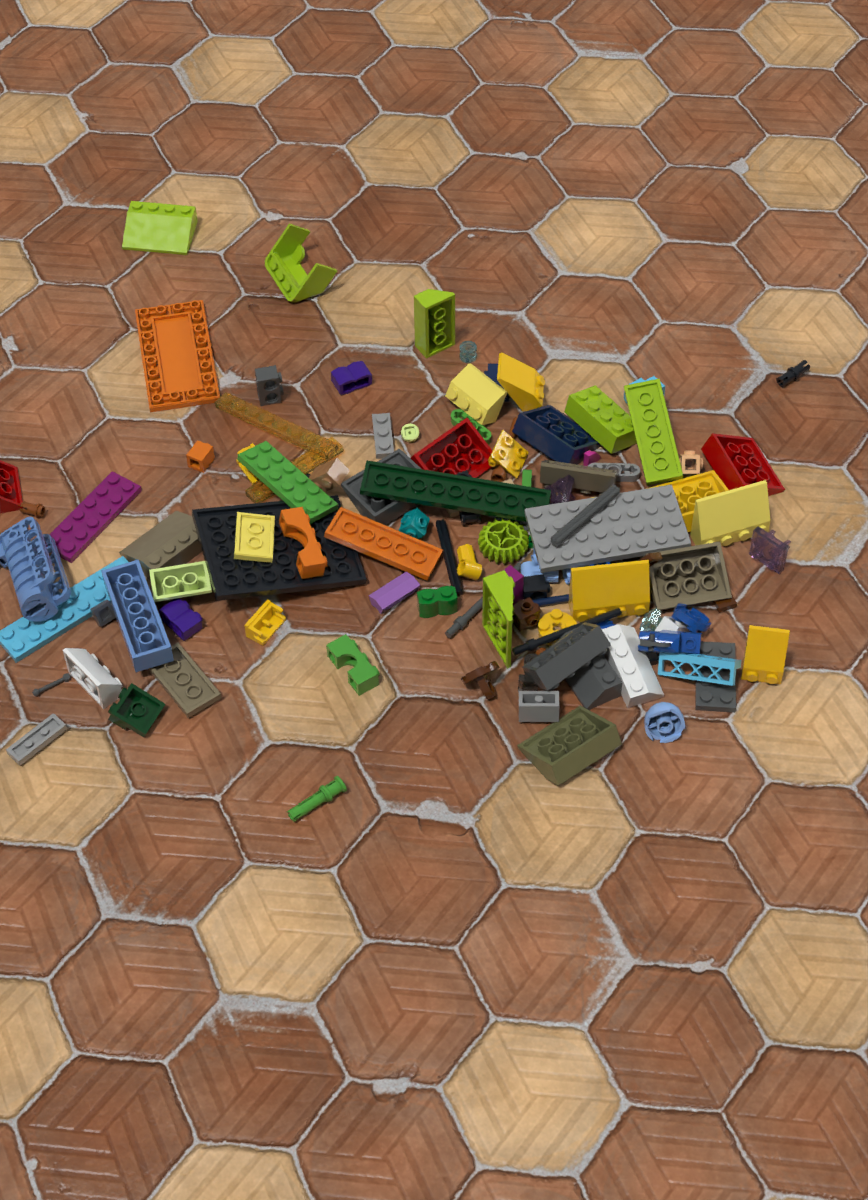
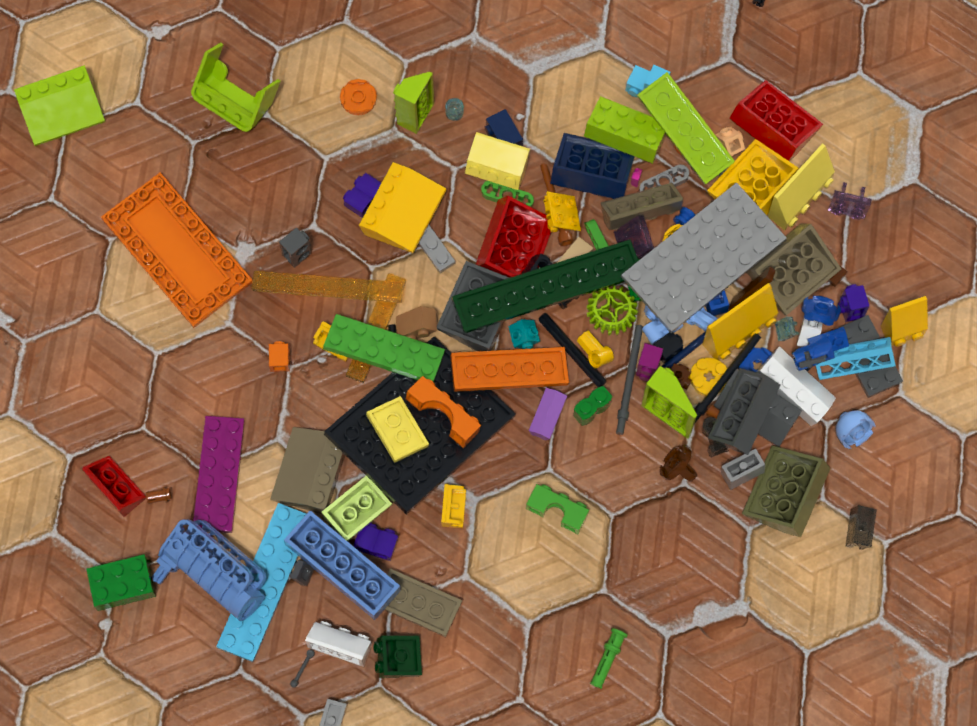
camera: 30 degrees left, 20 degrees up
yellowish green tile [401,423,419,443] -> none
yellow slope [497,353,545,412] -> none
dark grey axle [551,484,620,546] -> none
none -> orange tile [340,79,377,115]
none -> yellow slope [359,162,447,253]
none -> dark purple brick [838,284,869,323]
none -> clear smoke hinge [845,505,877,550]

